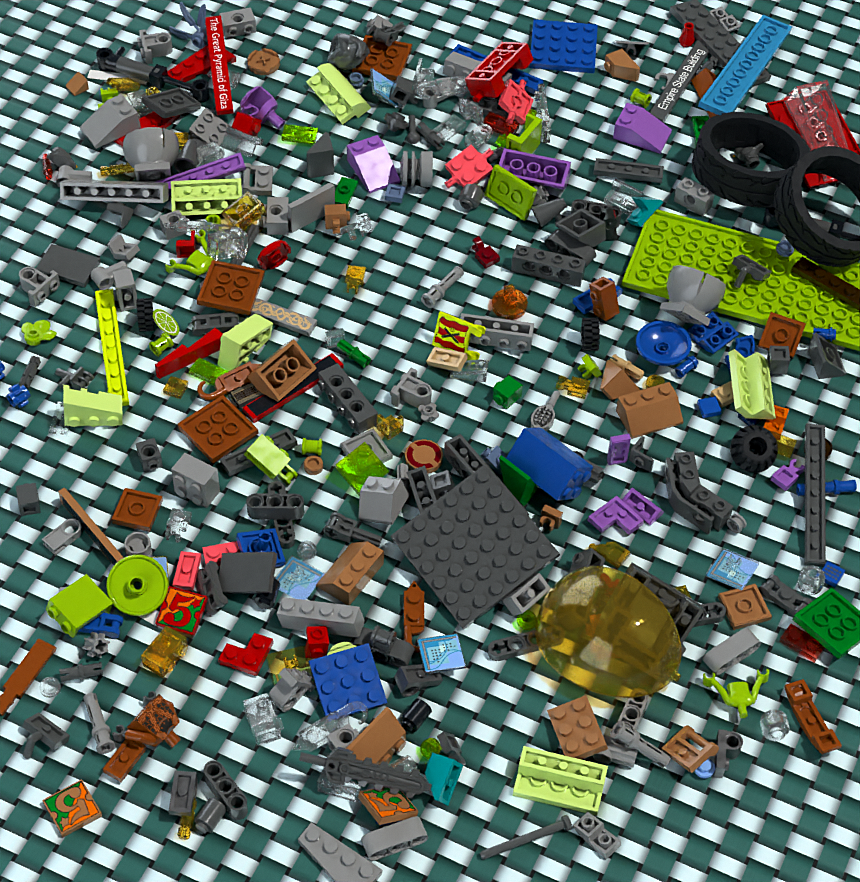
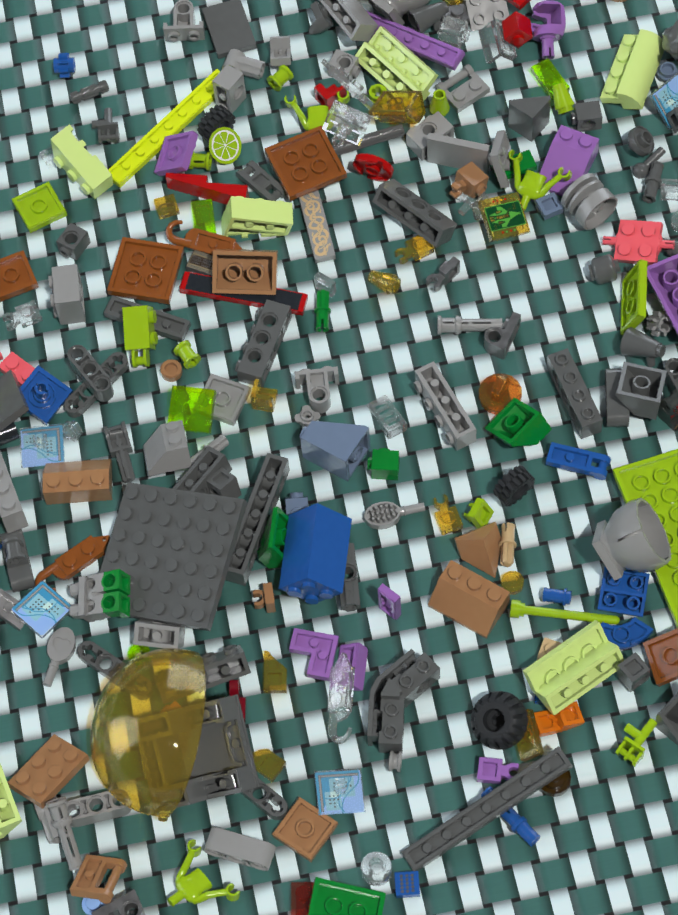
camera: 60 degrees right, 10 degrees up
blue gear [6,384,31,408] -> none
lime plate [21,320,57,346] -> none
medium nougat tile [405,439,443,474] -> none
tan plate [426,347,468,372] -> none
flag [432,311,486,363] -> none
dark red plate [472,236,500,269] -> none
dark orange brick [589,277,620,321] -> none
dark grey bracket [629,436,654,472] -> none
blue dish [636,321,692,366] -> none
blue tile [697,396,722,418] -> none
dark grey plate [759,574,812,616] -> none
none -> lime tile [12,181,67,233]
none -> light grey piece [42,627,76,687]
none -> hips [69,569,130,622]
none -> medium lavender plate [154,131,198,176]
none -> lime bush [267,65,294,91]
none -> sand blue slope [299,421,371,482]
none -> clear plate [327,652,355,744]
none -> clear yellow cone [368,270,401,294]
none -> dark grey brick [372,178,457,248]
none -> flat silver plate [426,256,460,292]
none -> lime cone [429,89,450,116]
none -> tile [478,192,530,242]
none -> flat silver plate [484,312,521,360]
none -> green slope [485,397,552,447]
none -> light grey wing [488,130,511,188]
none -> lime piece [508,149,572,210]
none -> lime piece [510,599,620,625]
none -> lime cone [552,82,575,114]
none -> dark grey brick [570,100,603,132]
none -> lime arm [615,718,657,767]

